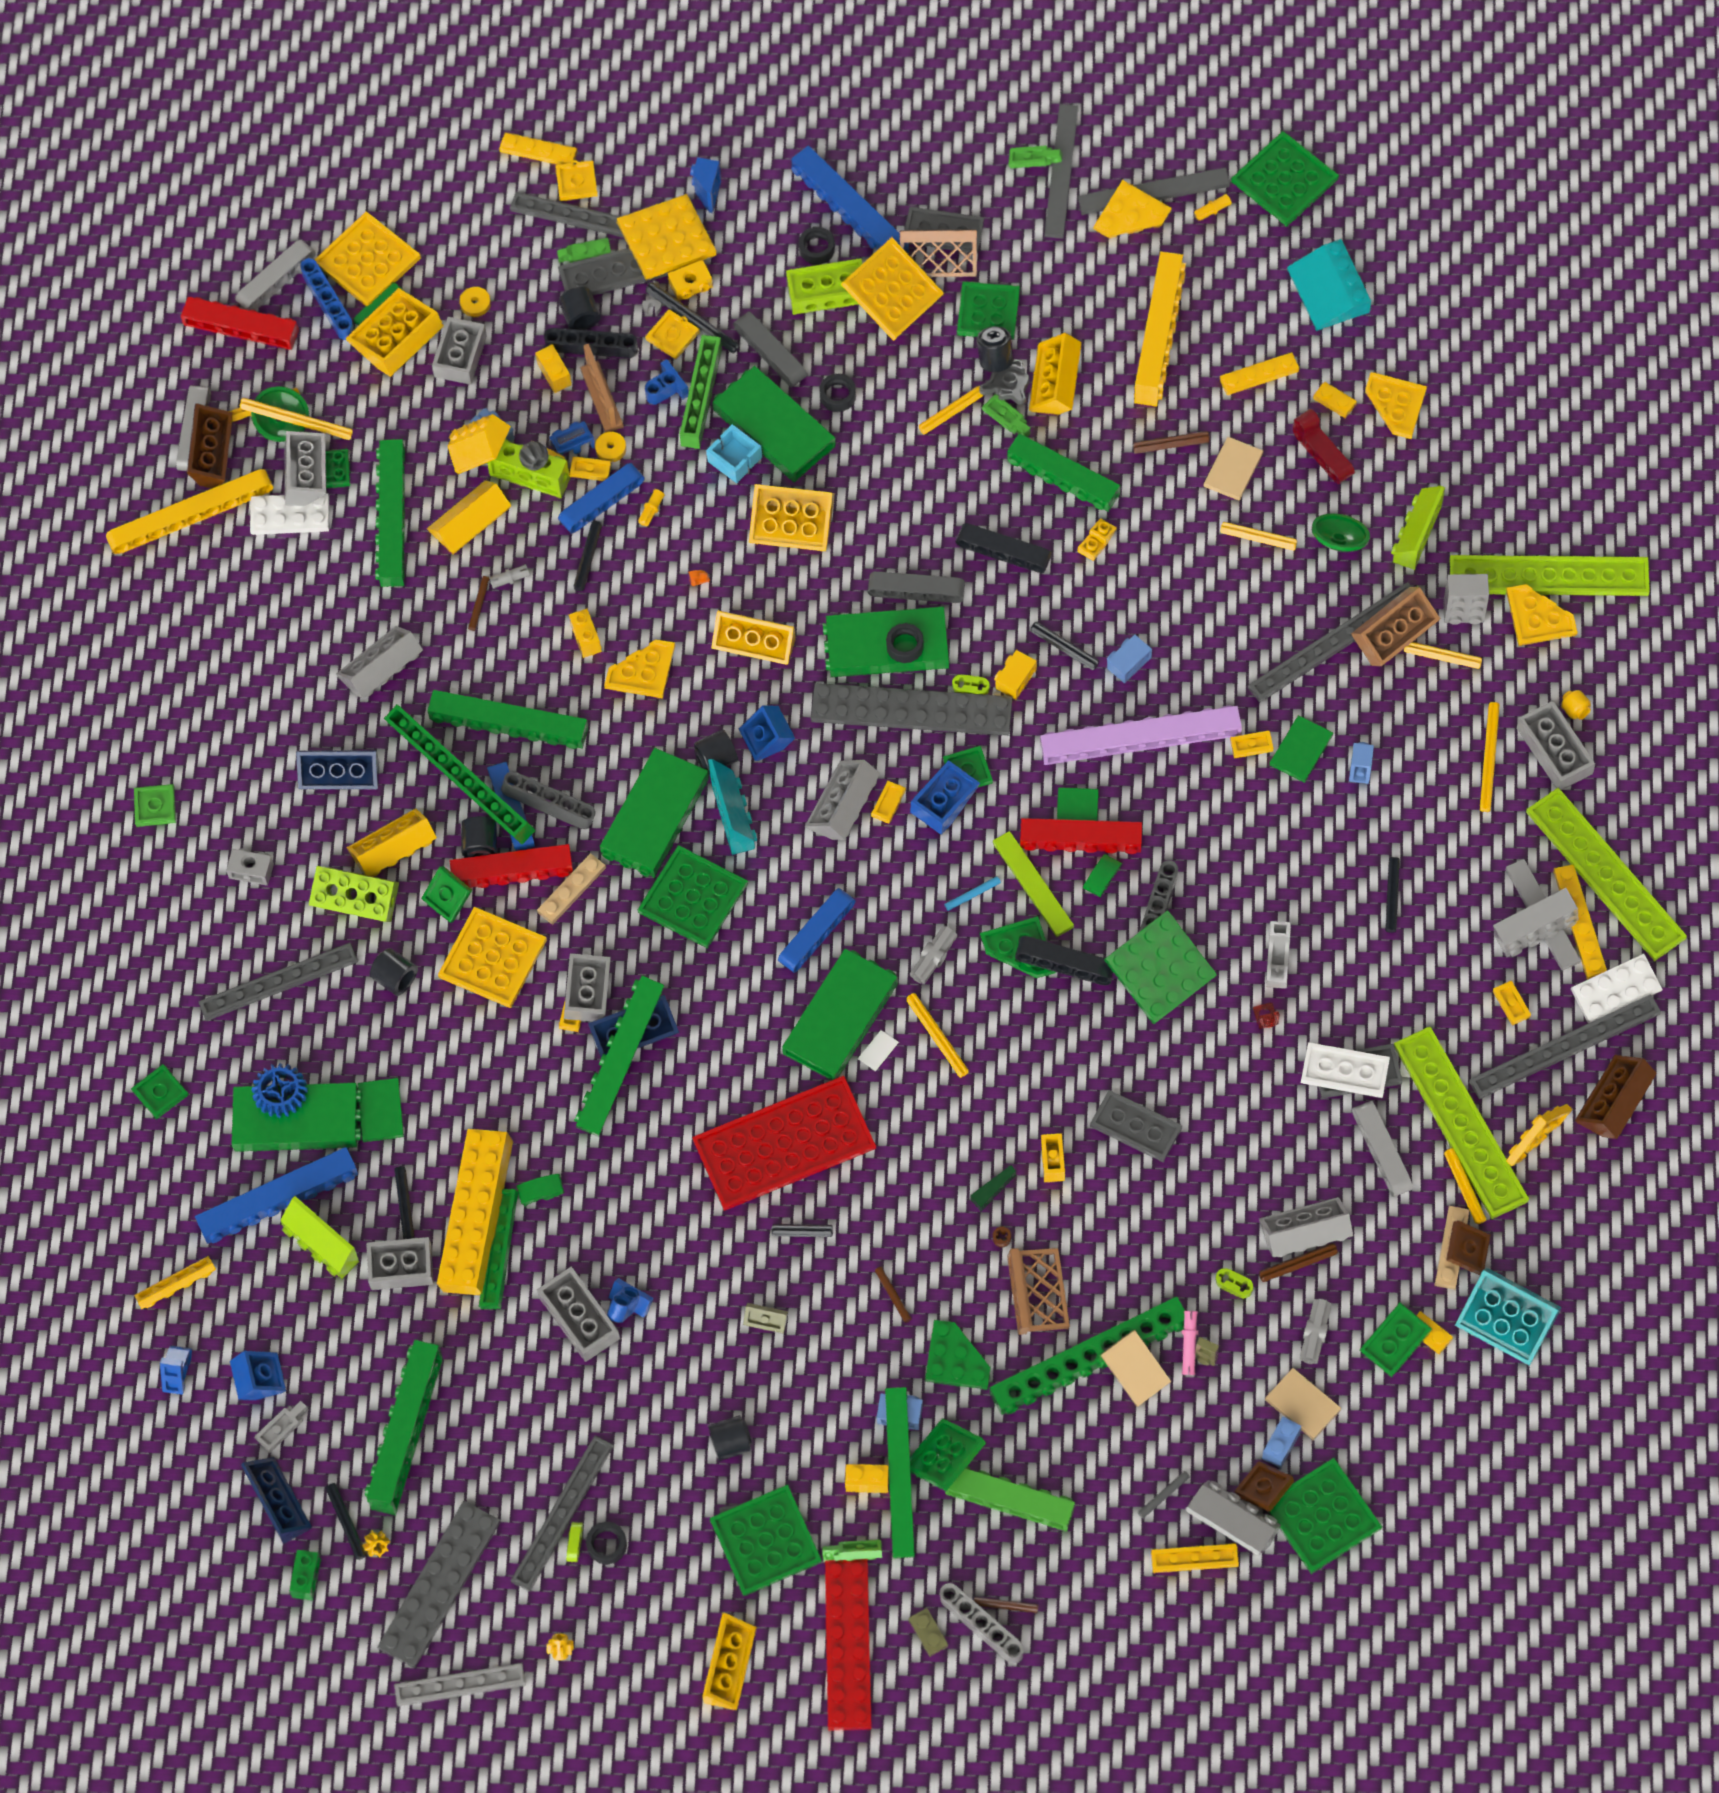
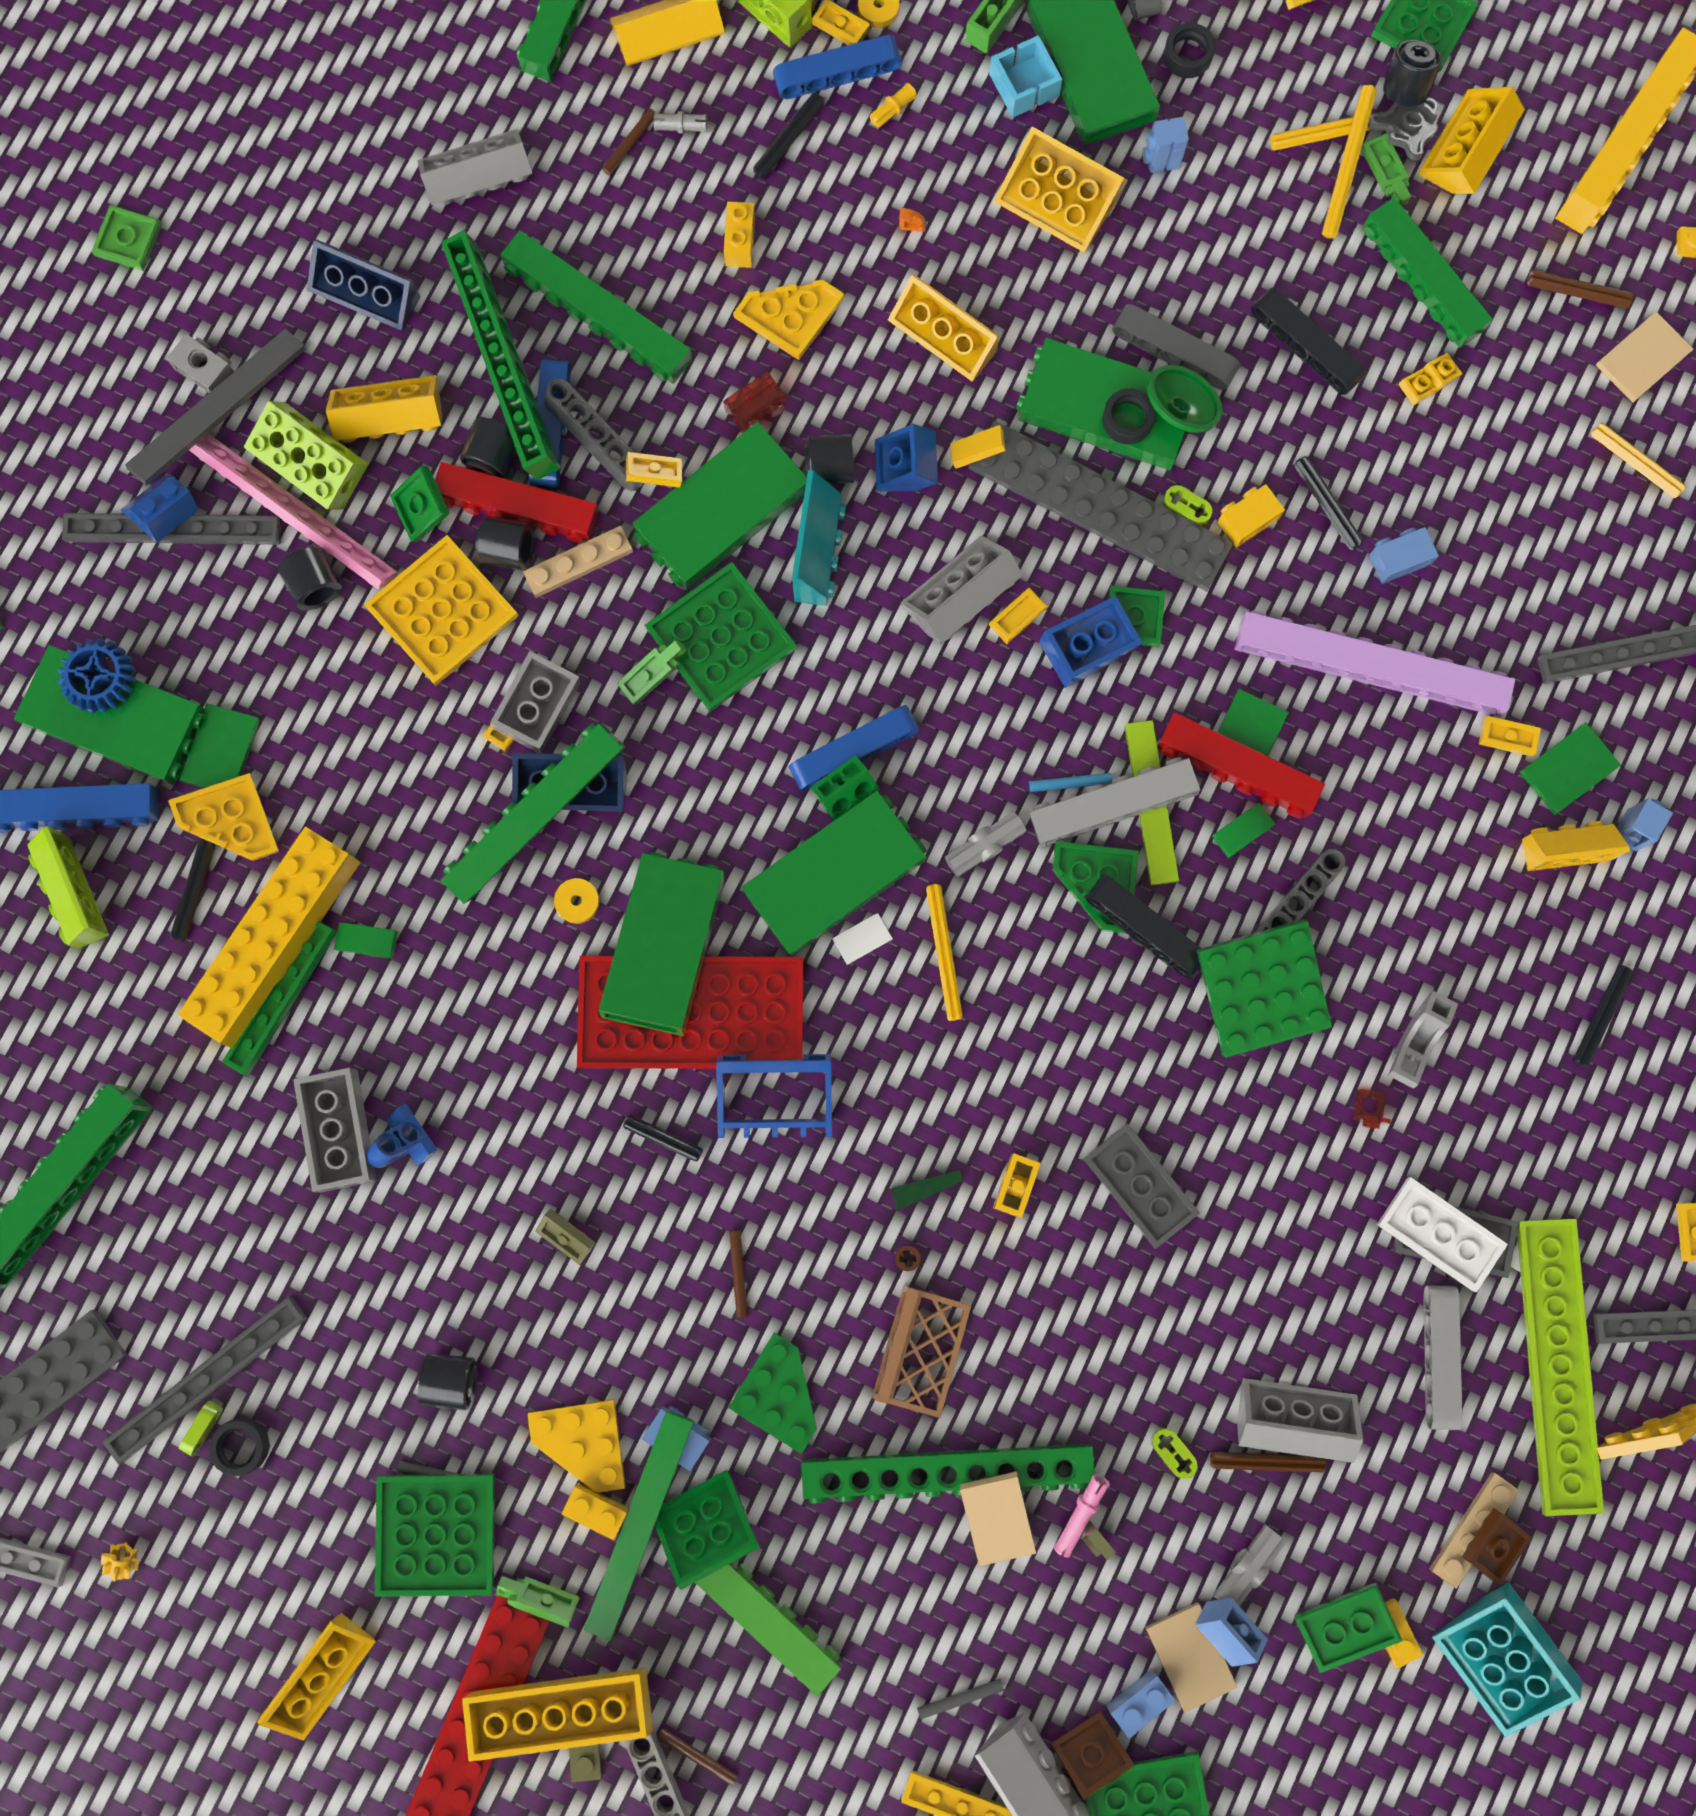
camera: 20 degrees right, 15 degrees up
light grey brick [367,1237,434,1290] -> none
yellow axle [1444,1148,1486,1224] -> none
none -> blue slope [121,476,199,543]
none -> dark grey tile [125,329,306,486]
none -> yellow plate [168,773,279,861]
none -> bright pink plate [189,434,397,589]
none -> yellow brick [462,1668,653,1762]
none -> black piece [476,516,535,571]
none -> yellow plate [528,1399,626,1493]
none -> yellow piece [554,878,600,924]
none -> green brick [598,852,725,1036]
none -> bright green hinge [617,641,687,705]
none -> yellow plate [626,452,682,487]
none -> blue hinge [717,1054,832,1138]
none -> clear red brick [723,372,786,433]
none -> green brick [811,755,880,820]
none -> yellow tile [950,425,1006,469]
none -> light grey brick [1030,757,1200,848]
none -> medium blue brick [1142,117,1189,173]
none -> green dish [1147,365,1222,433]
none -> medium blue brick [1195,1597,1268,1666]
none -> yellow axle [1322,85,1377,239]
none -> yellow slope [1522,821,1630,871]

